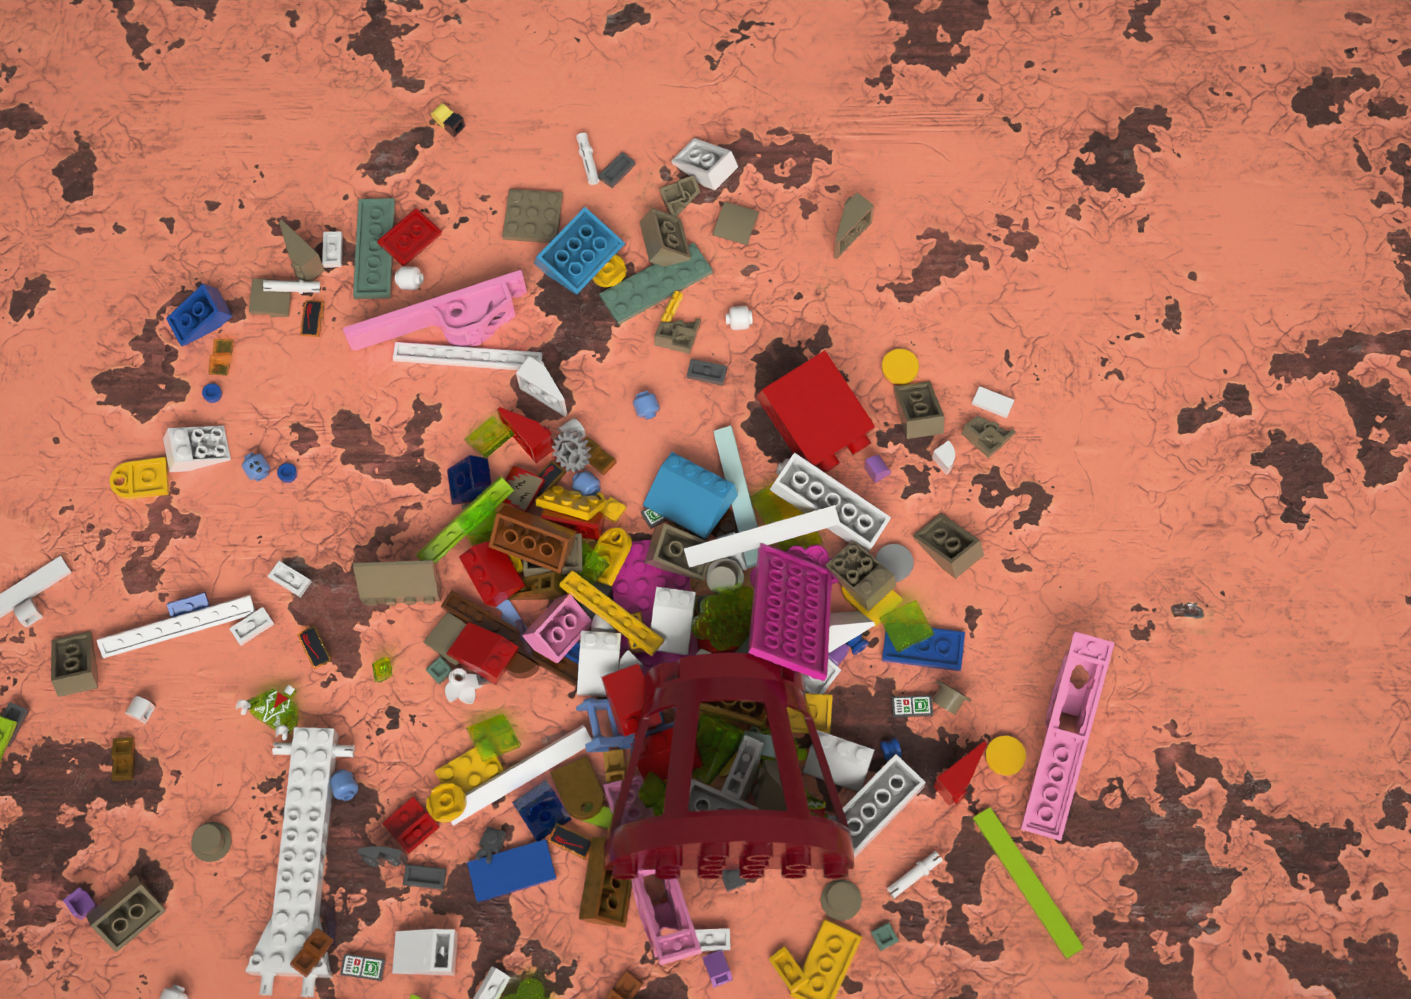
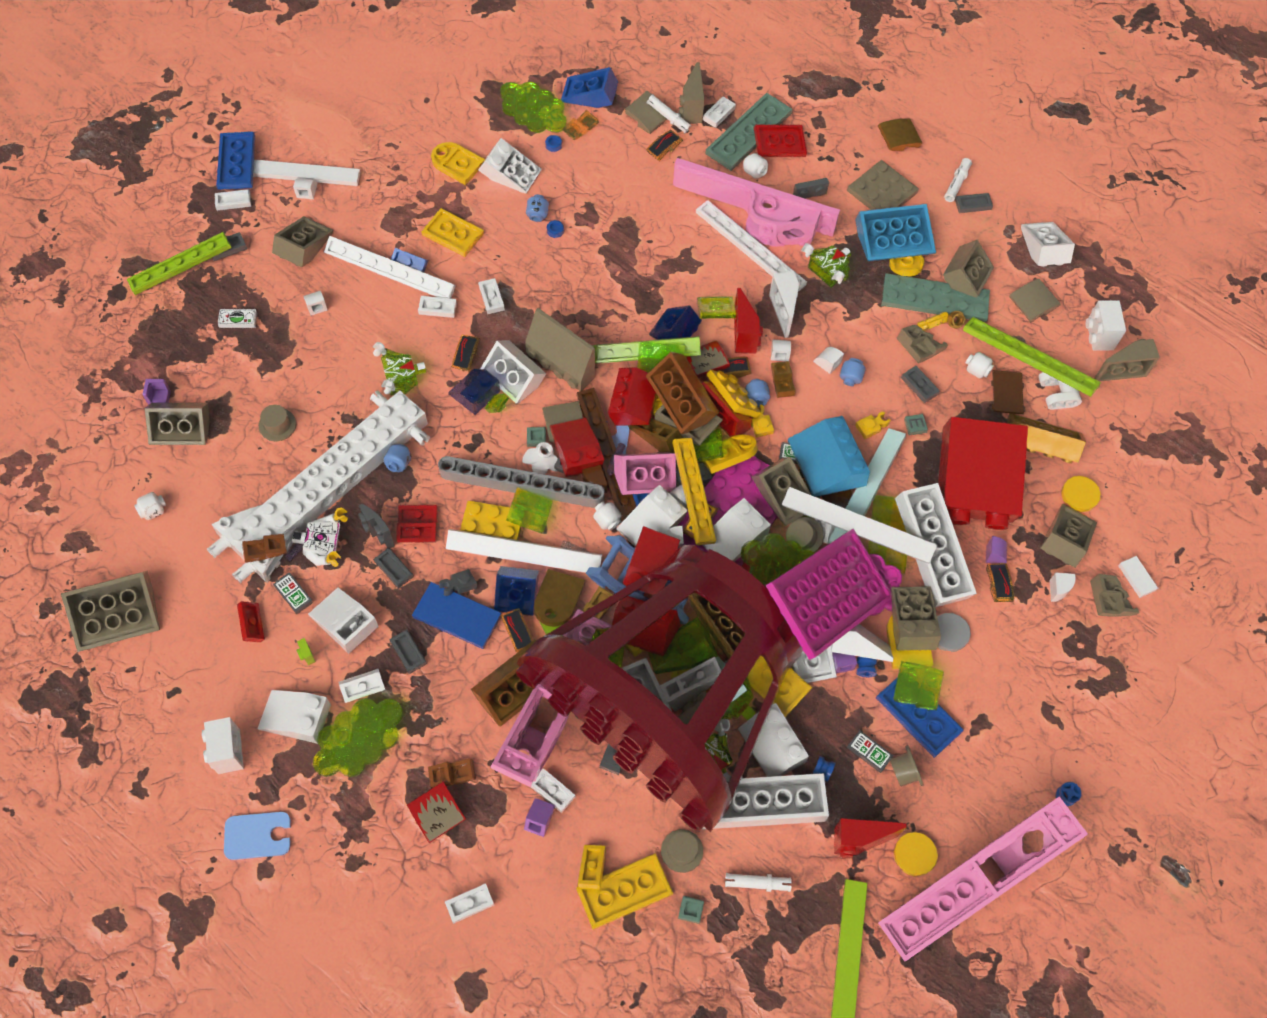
camera: 35 degrees right, 5 degrees down
pearl gold slope [111,737,135,781] -> none
yellow tile [426,783,467,823] -> none
leg [431,103,465,137] -> none
light grey gear [552,430,591,472] -> none
dark tan slope [659,175,700,217] -> none
dark tan slope [913,513,984,579] -> none
none -> white tile [218,309,257,328]
none -> torso [292,507,348,567]
none -> dark grey tile [389,630,427,674]
none -> yellow tile [421,208,484,257]
none -> light grey beam [438,456,604,508]
none -> clear blue slope [448,369,500,415]
none -> white slope [480,340,546,404]
none -> clear neon green plate [500,82,567,133]
none -> white head [593,501,622,531]
none -> dark grey plate [793,178,829,199]
none -> clear neon green torso [801,243,851,288]
none -> white brick [813,347,844,374]
none -> yellow plate [855,412,891,439]
none -> pearl gold slope [878,118,922,151]
none -> sand green tile [904,414,928,436]
none -> pearl gold plate [947,311,965,329]
none -> lime tile [963,317,1101,397]
none -> slope [986,563,1014,602]
none -> reddish brown piece [991,370,1025,414]
none -> slope [1007,413,1086,463]
none -> white connector [1038,372,1082,410]
none -> blue wheel [1055,782,1081,807]
none -> white brick [1085,300,1126,351]

